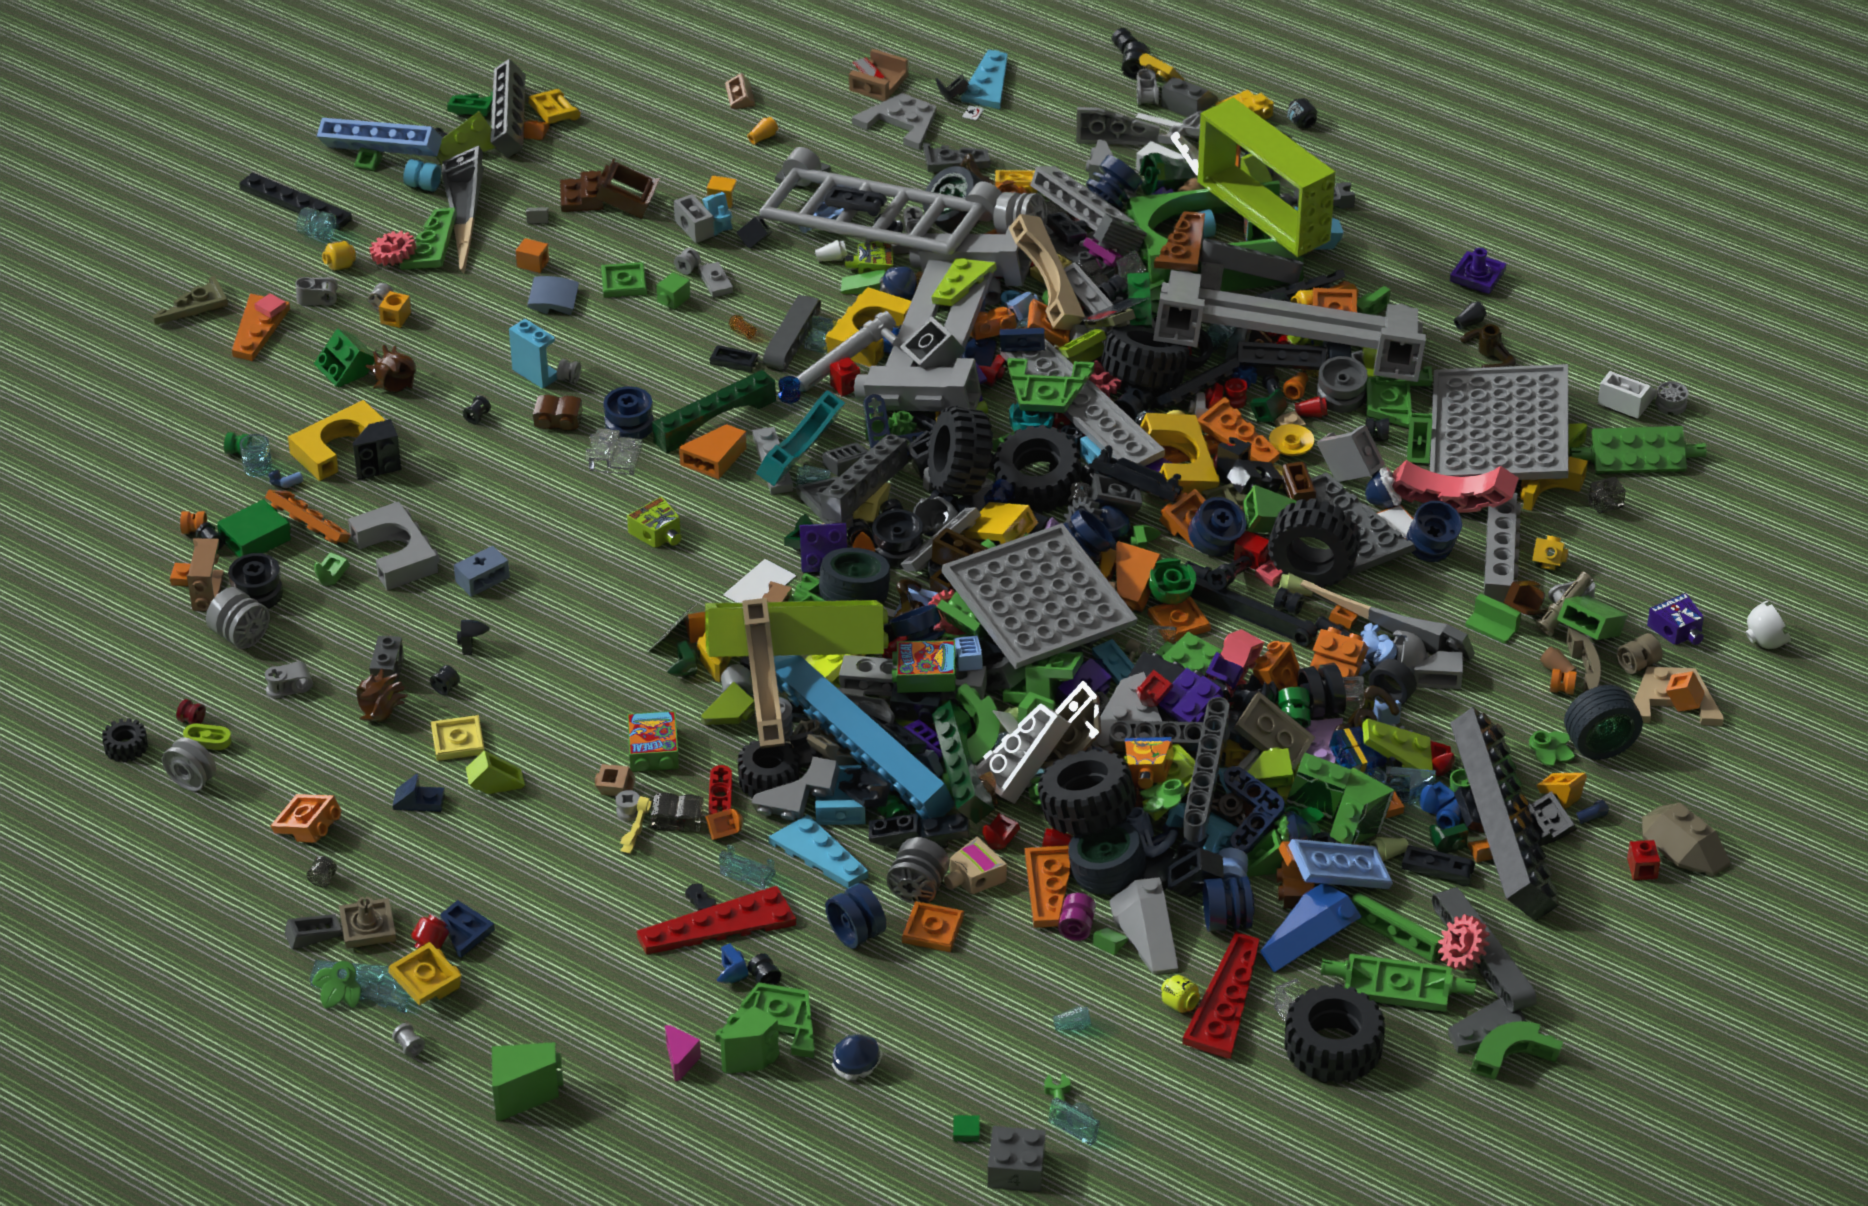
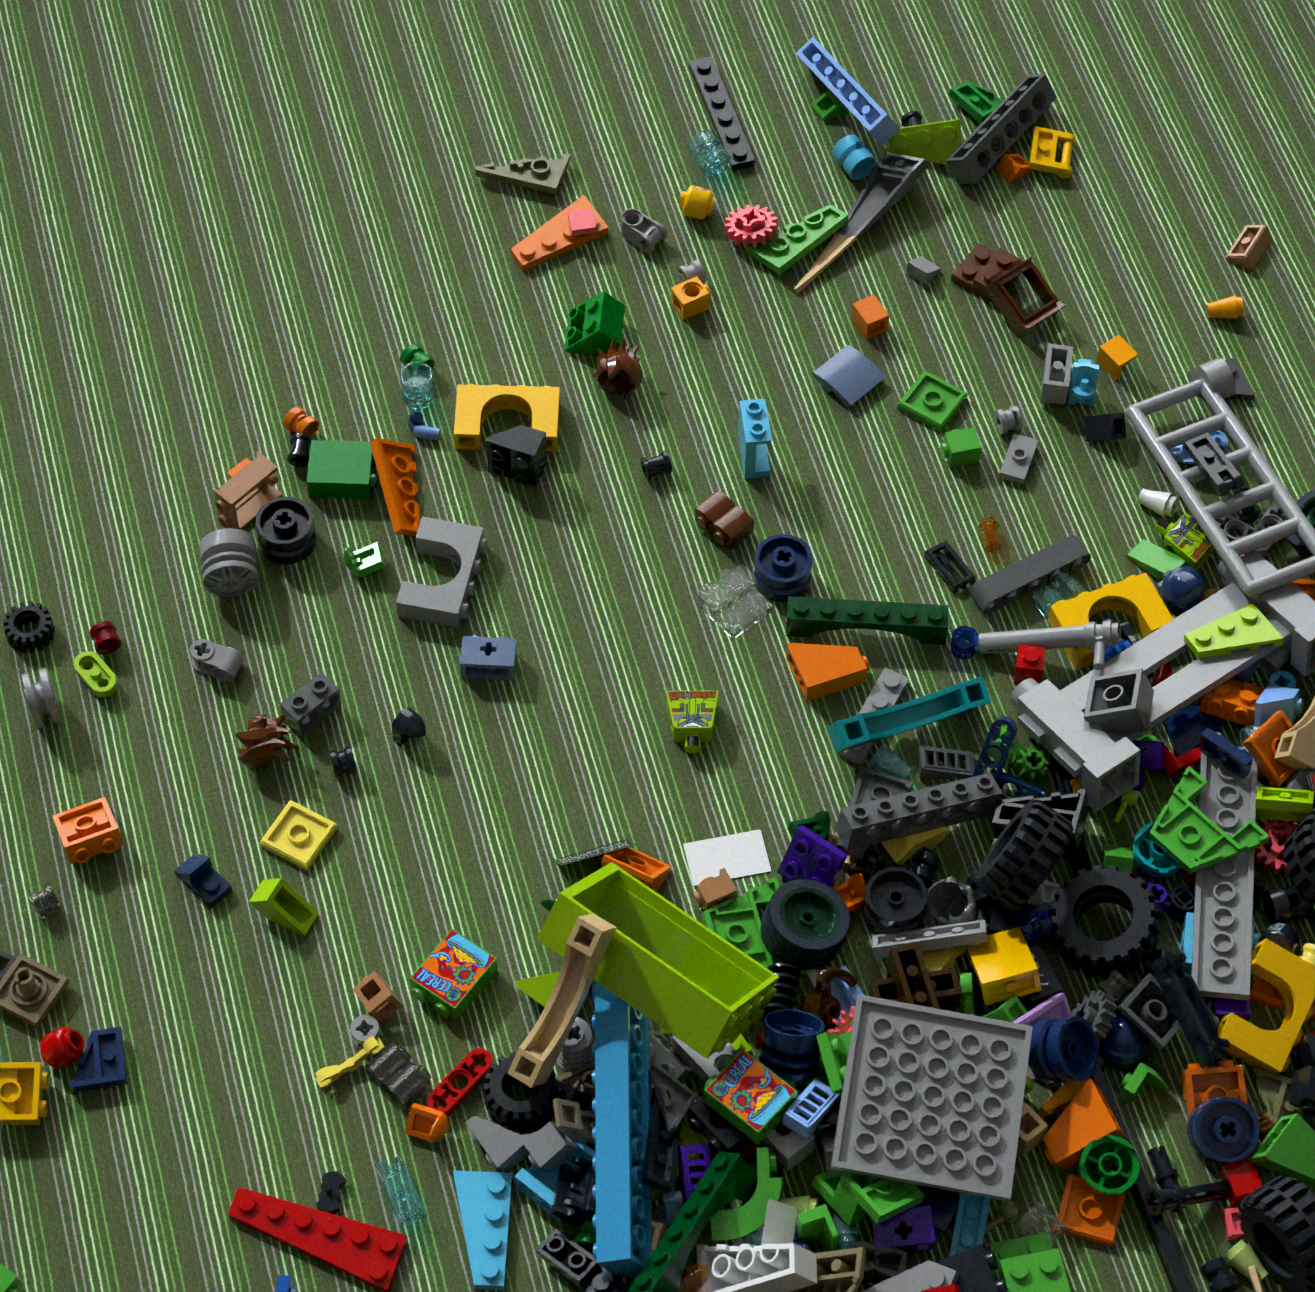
camera: 40 degrees right, 15 degrees up
light grey wheel [557,359,581,384] -> none

